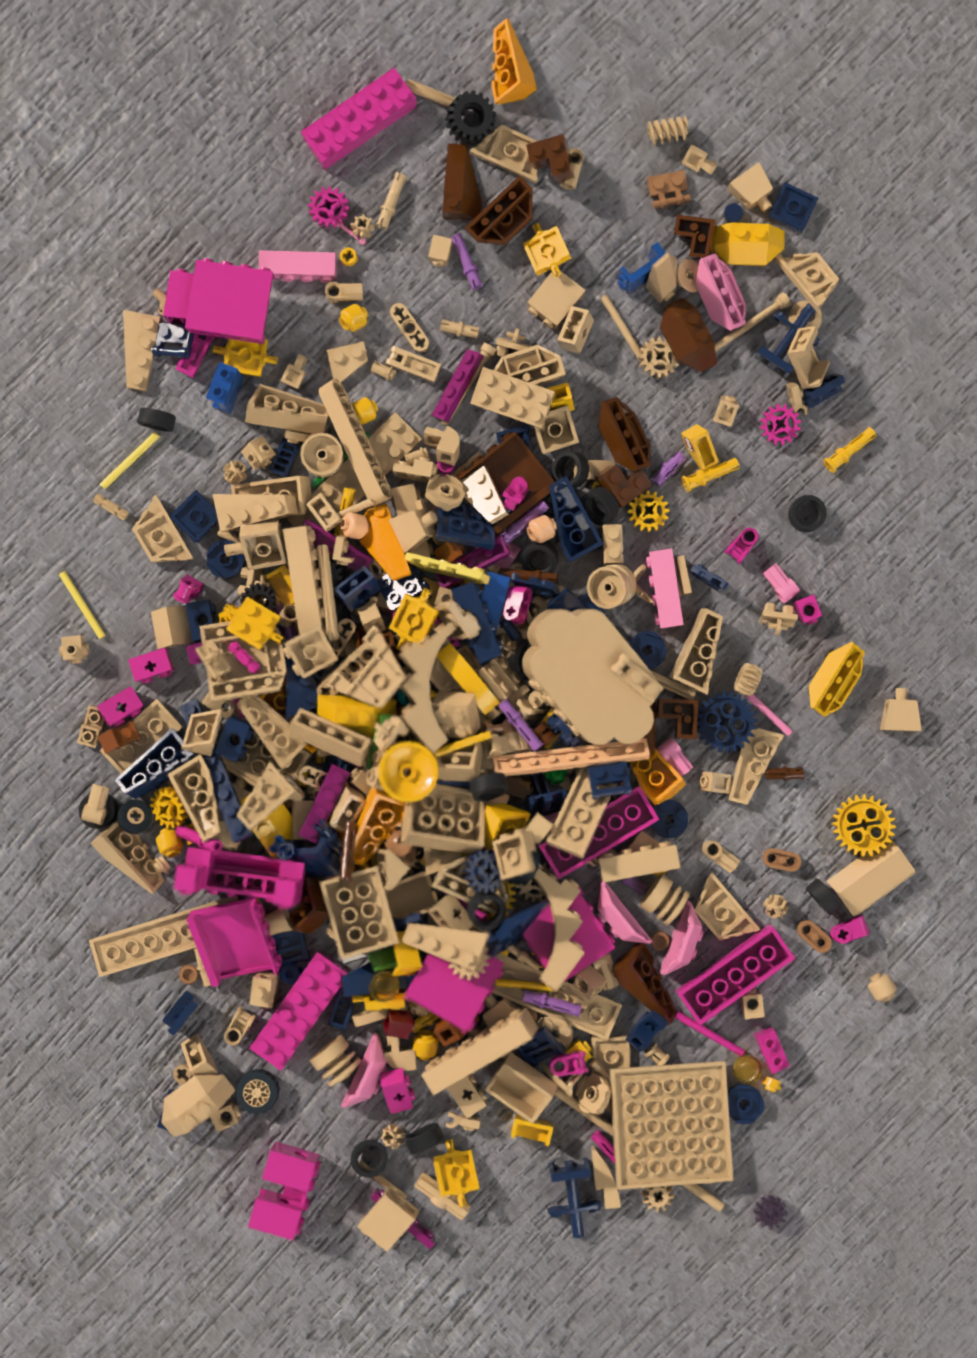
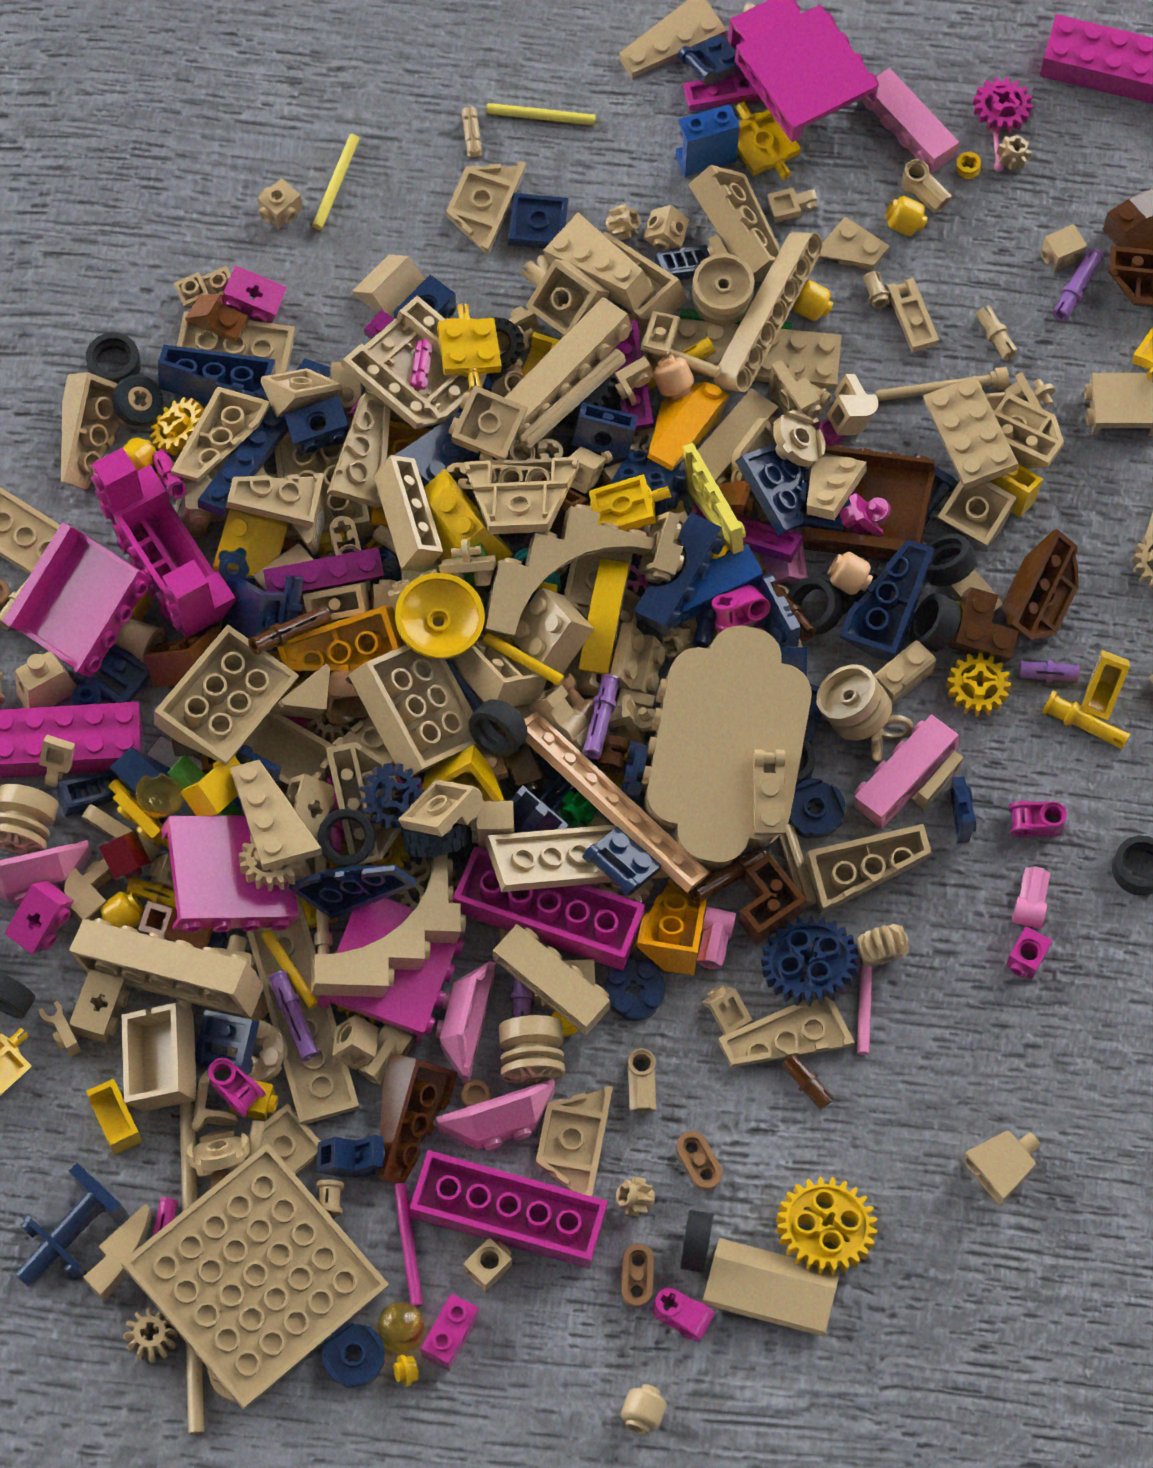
camera: 50 degrees right, 20 degrees down
tan piece [81,784,110,825] -> none
dark pink brick [128,648,175,684] -> none
black tyre [137,408,176,432] -> none
dark pink piece [173,574,204,604] -> none
tan hips [195,639,231,680] -> none
dark blue plate [207,540,246,579] -> none
tan pin [376,172,407,230] -> none
tan torso [389,509,437,553] -> none
tan beam [390,303,429,353] -> none
magenta plate [431,349,484,423] -> none
medium lavender pin [498,500,550,545] -> none
tan brick [557,306,594,354] -> none
tan hips [759,603,798,635] -> none
yellow wedge [809,642,865,717] -> none
none -> tan plate [39,735,75,788]

